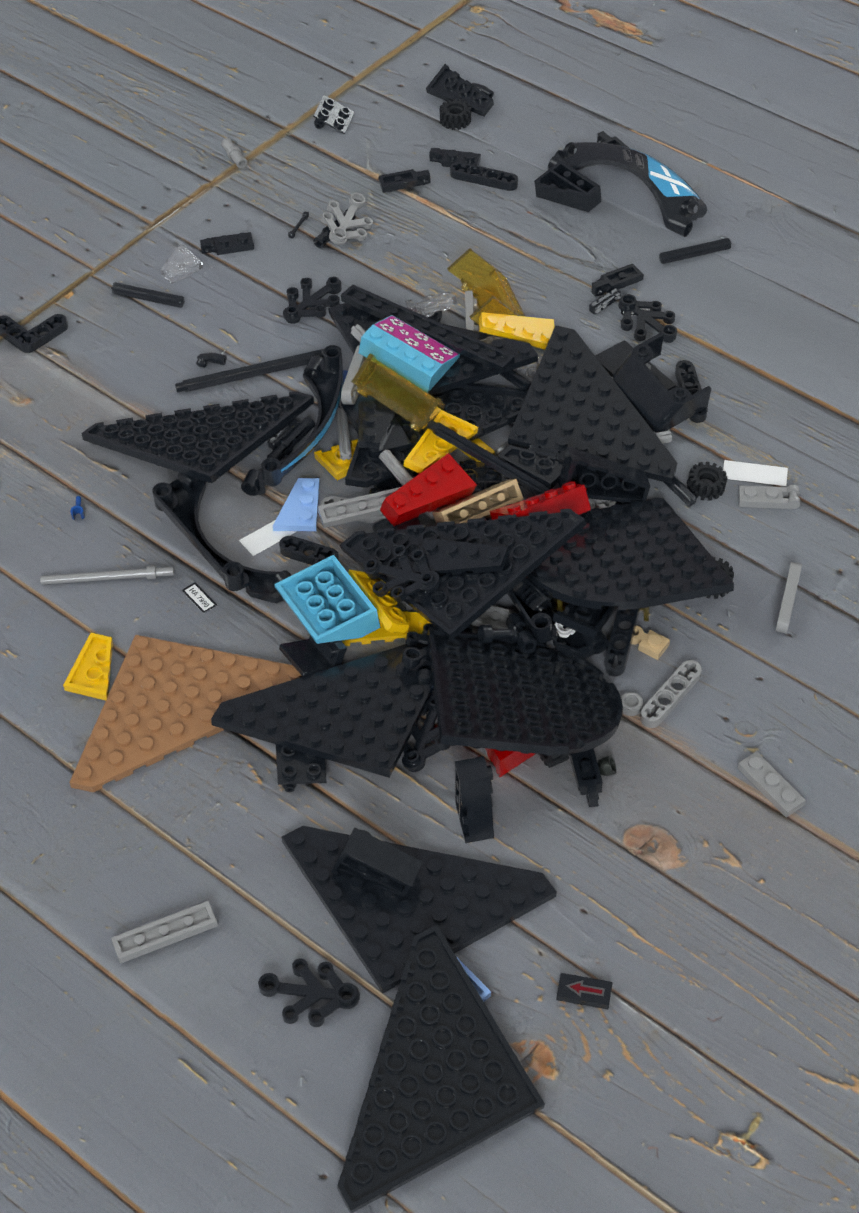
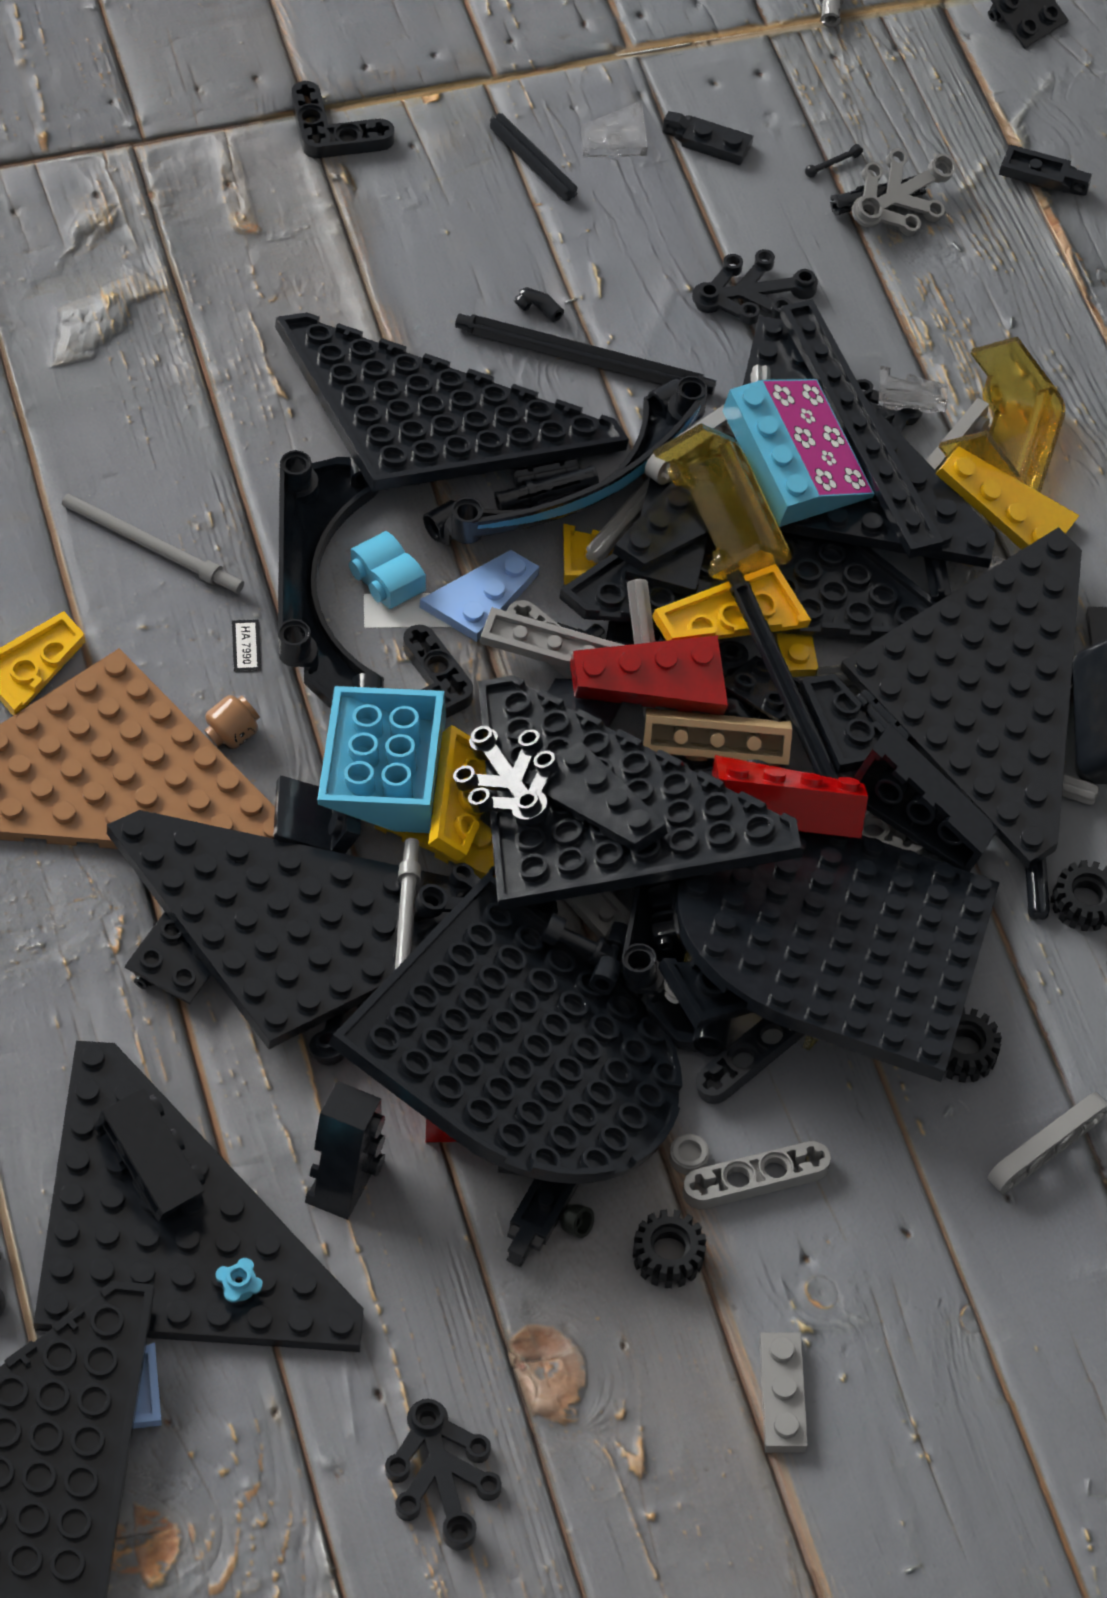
camera: 30 degrees right, 5 degrees up
blue hand [70,496,85,520] -> none
black tile [556,973,613,1010] -> none
tan plate [632,625,670,660] -> none
none -> medium nougat head [204,695,260,749]
none -> medium azure plate [215,1258,263,1302]
none -> medium azure brick [349,531,426,609]
none -> black plant [385,1399,502,1550]
none -> light grey bar [395,838,421,969]
none -> black tyre [633,1209,706,1288]

